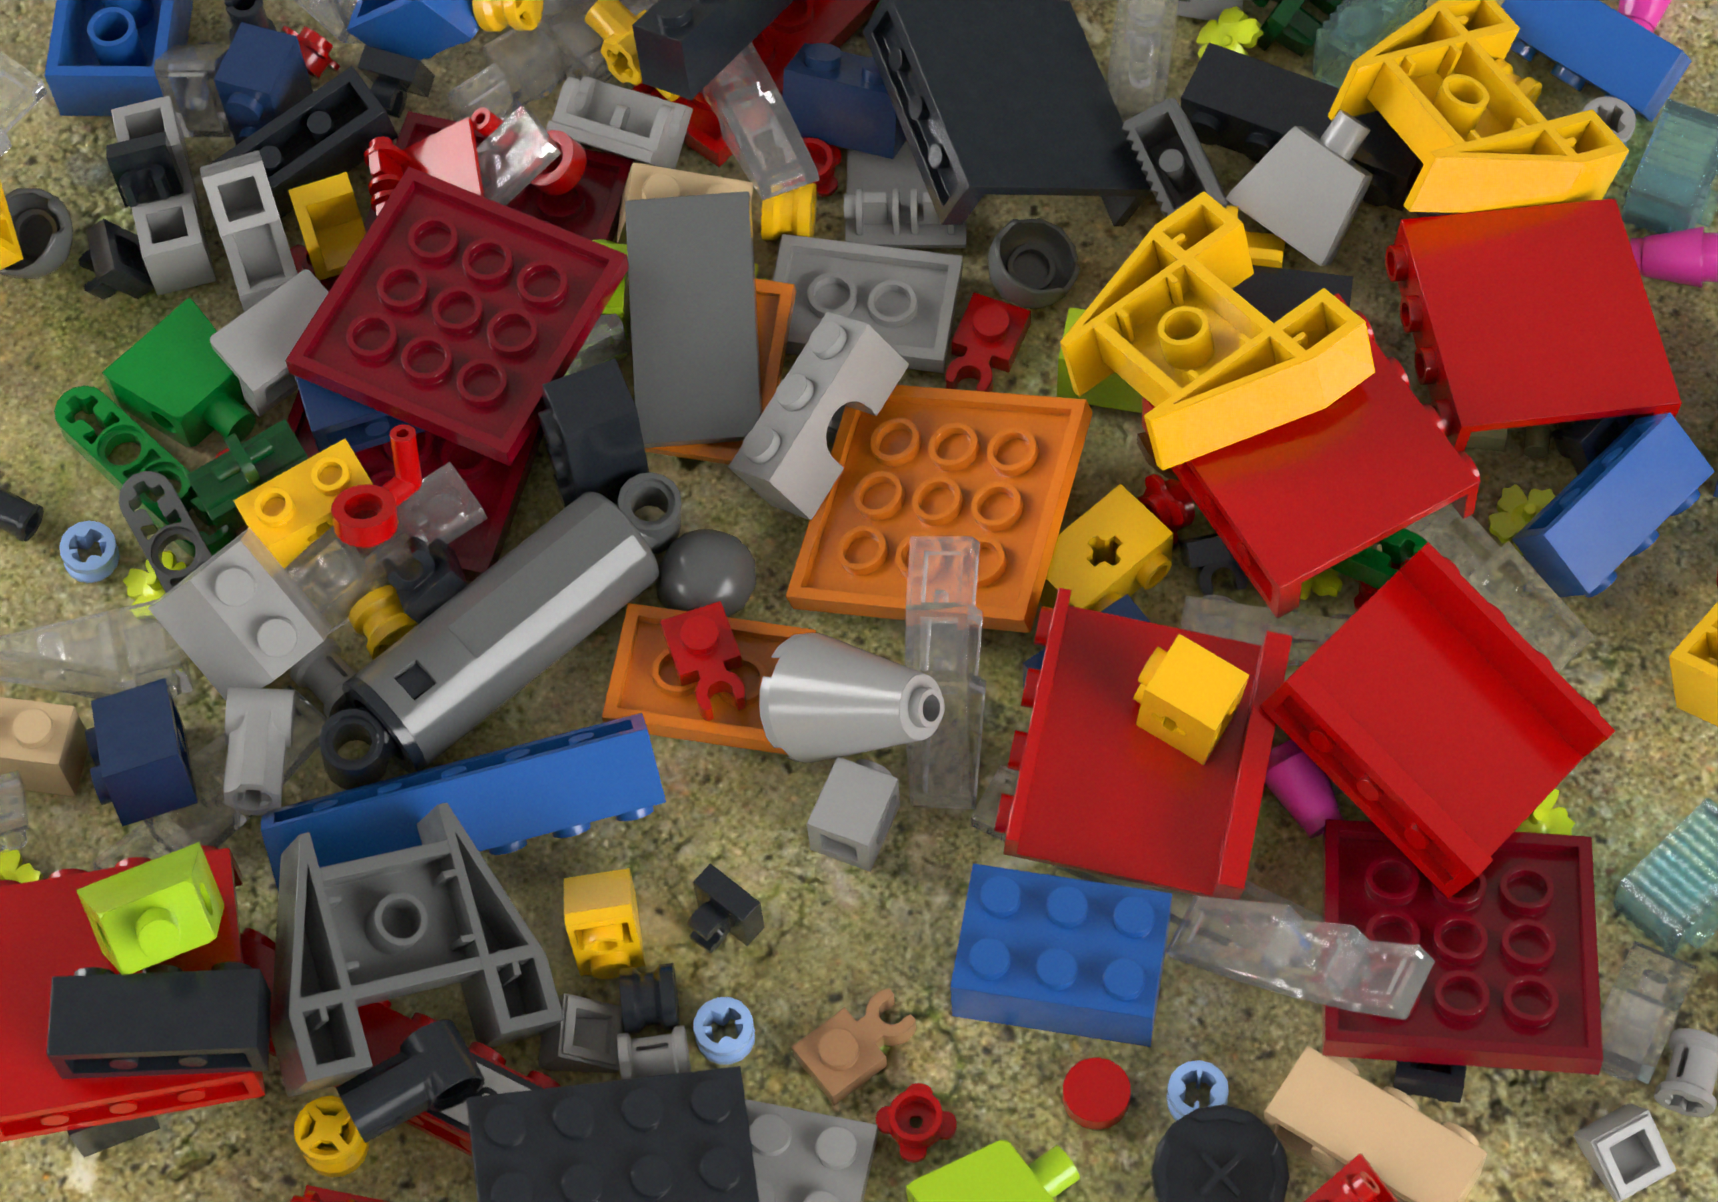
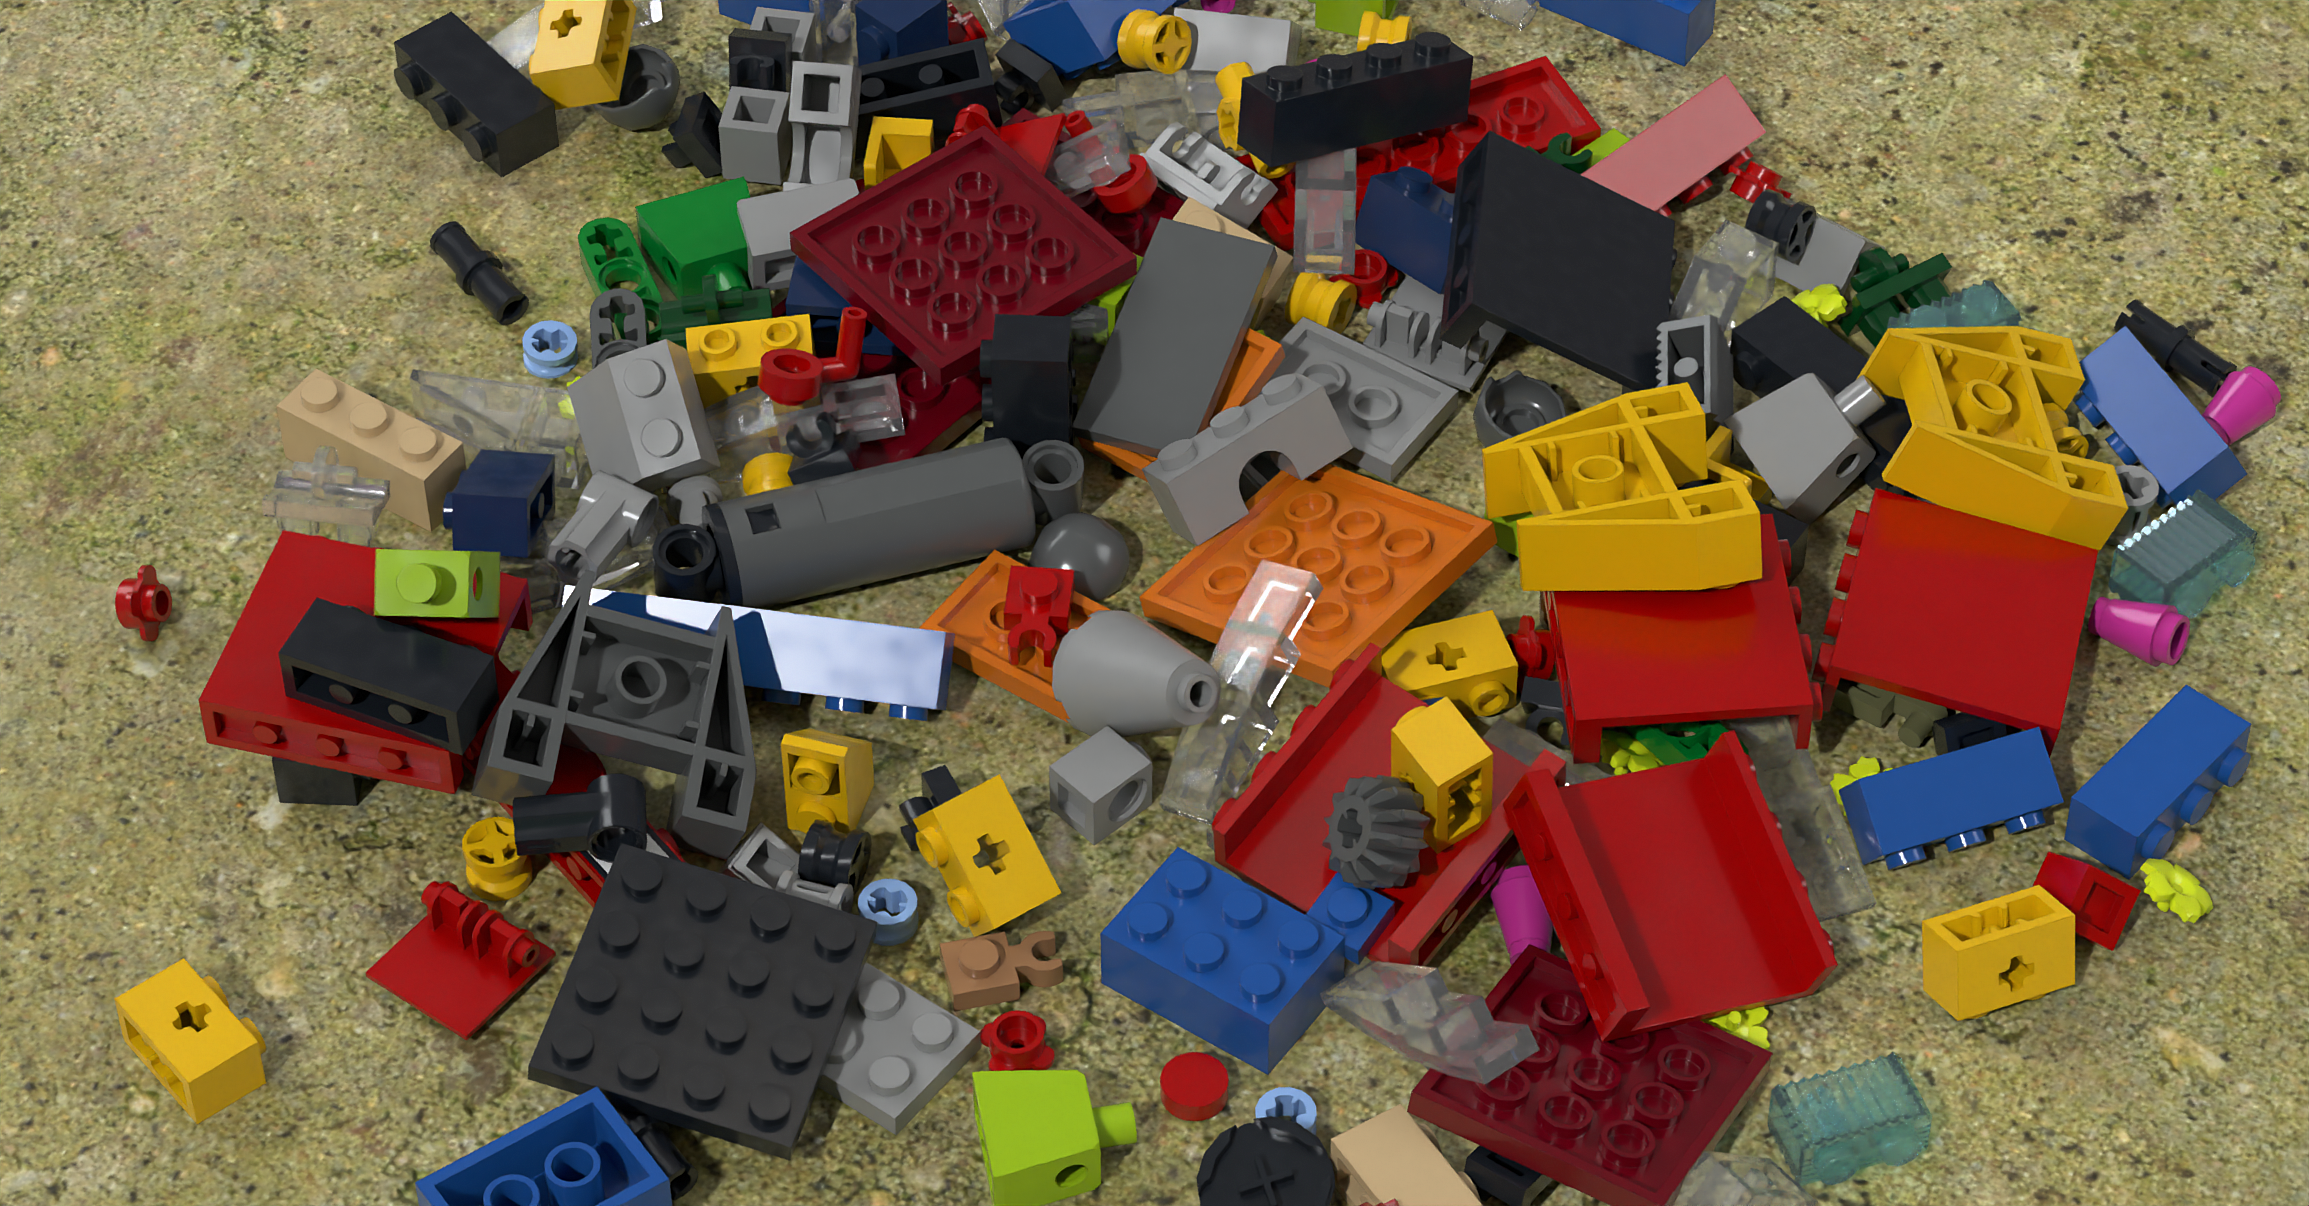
camera: 20 degrees right, 15 degrees down
red plate [946,292,1031,392] -> none
none -> yellow brick [913,774,1061,937]
none -> blue plate [1306,872,1395,965]
none -> dark grey gear [1322,775,1431,889]

